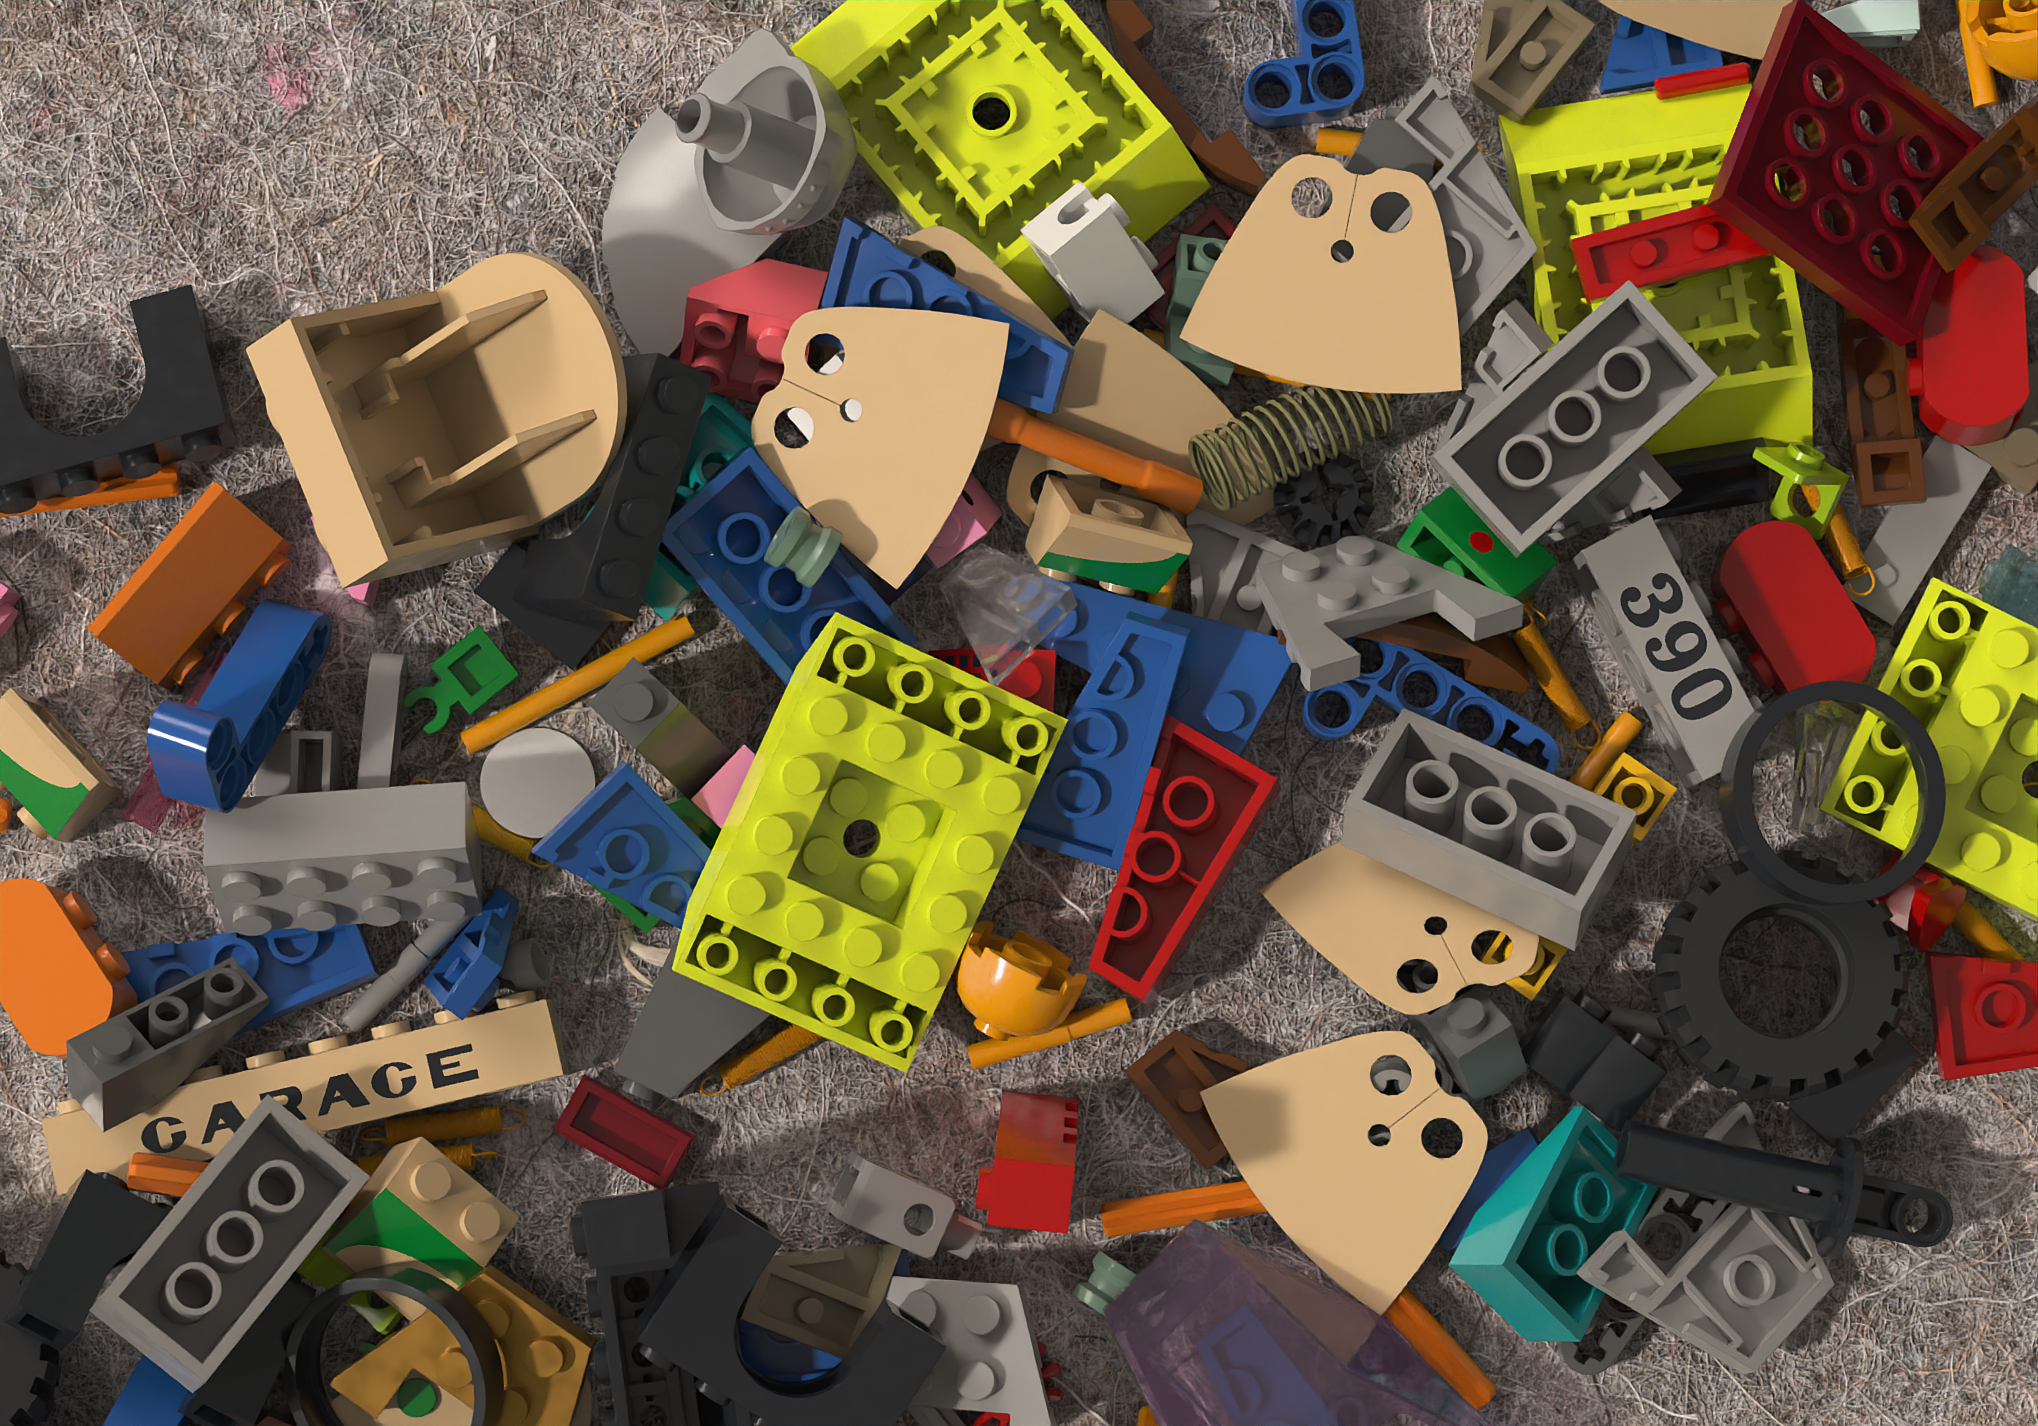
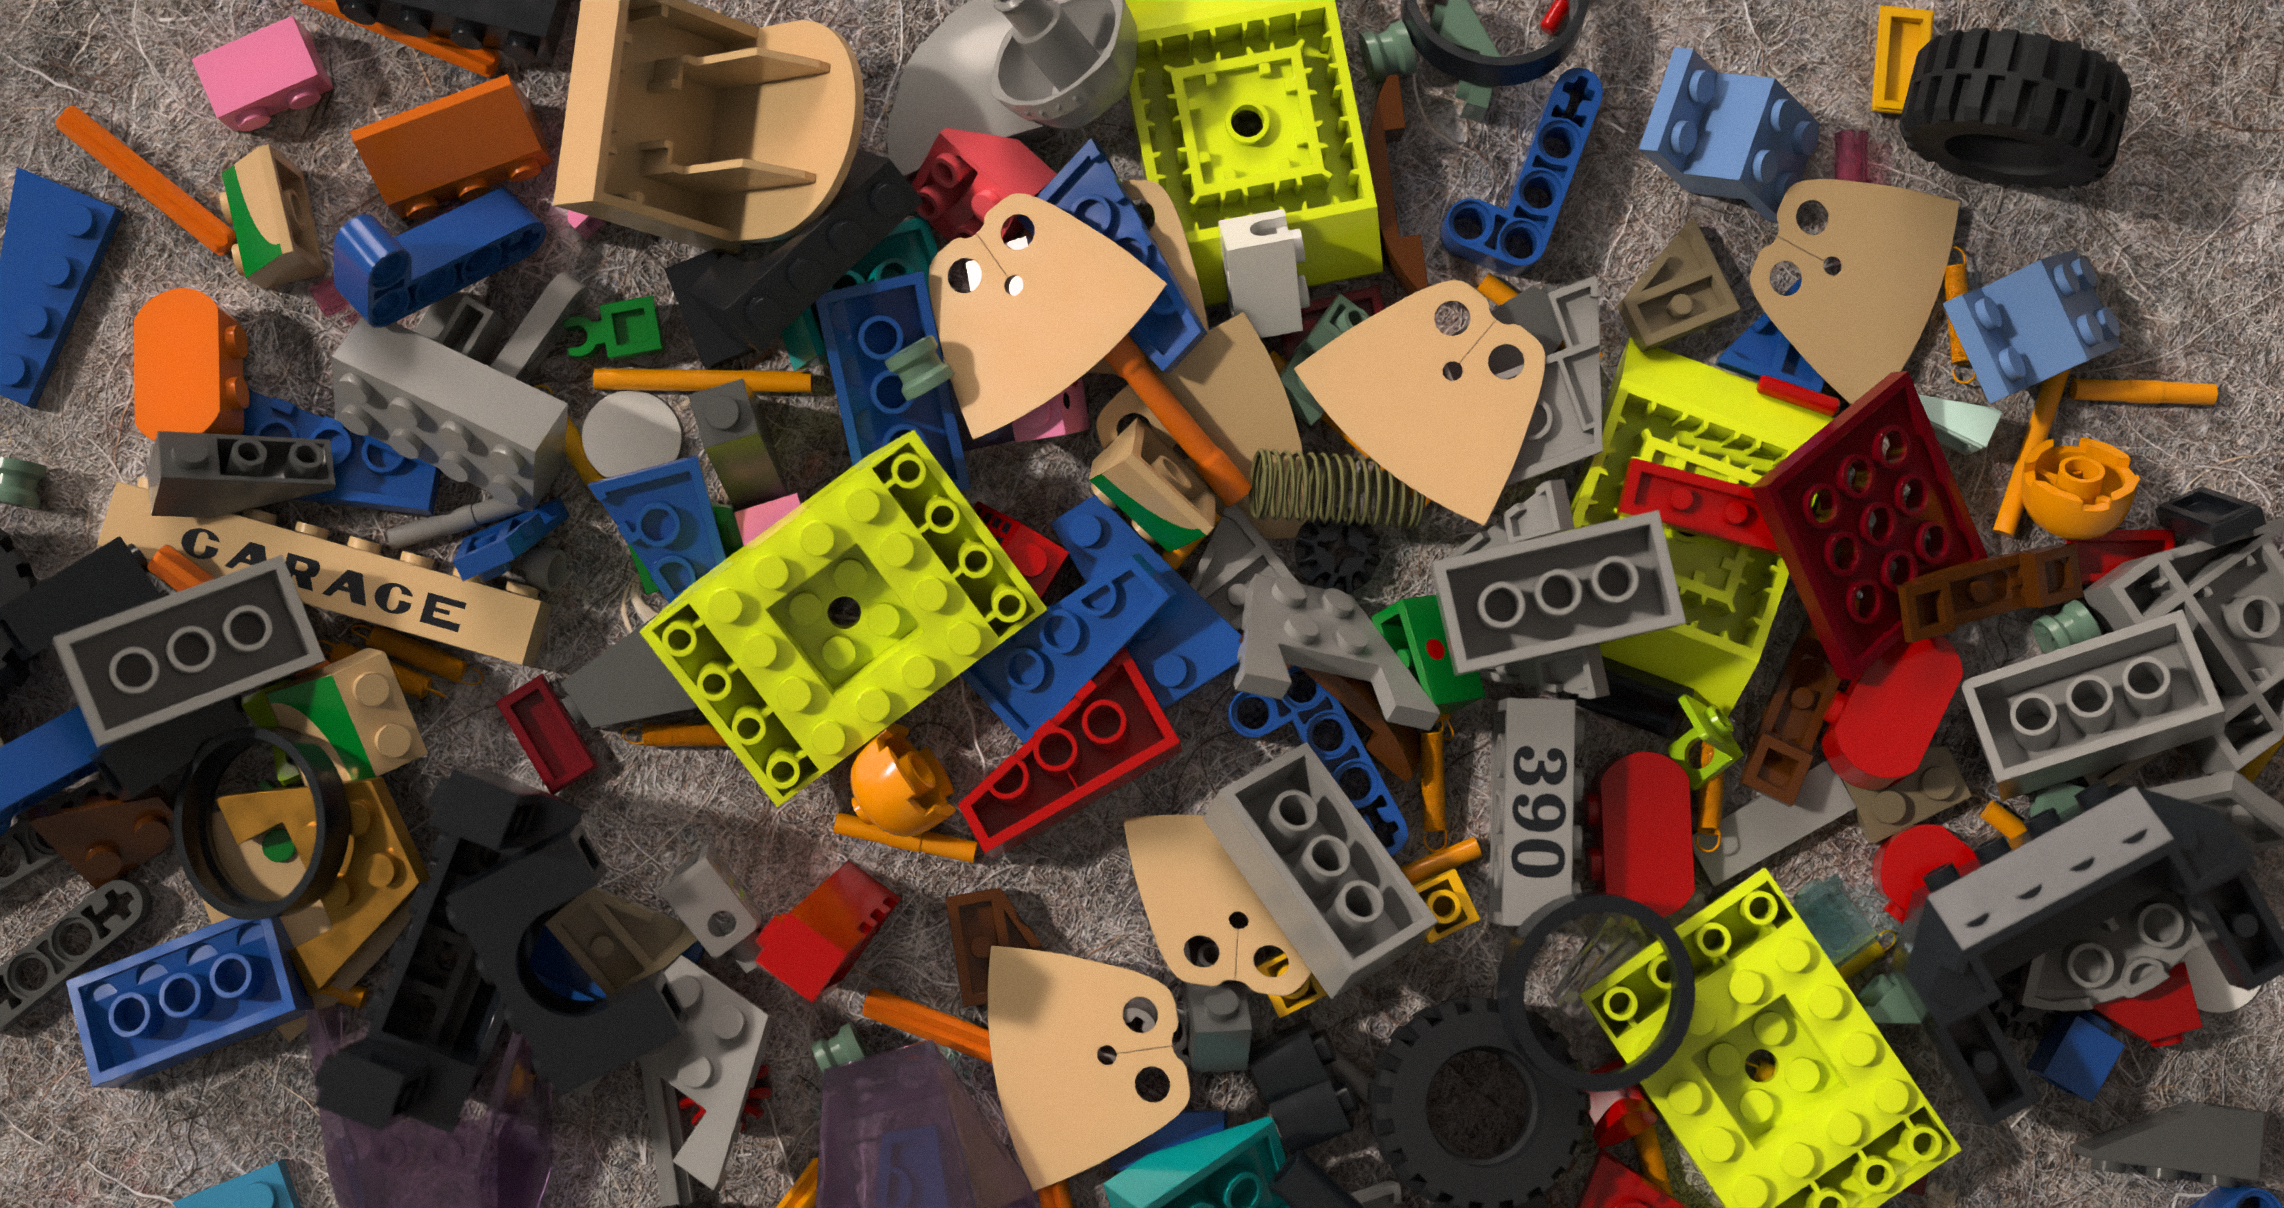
camera: 25 degrees right, 0 degrees up
clear wing [939,543,1078,686] -> none

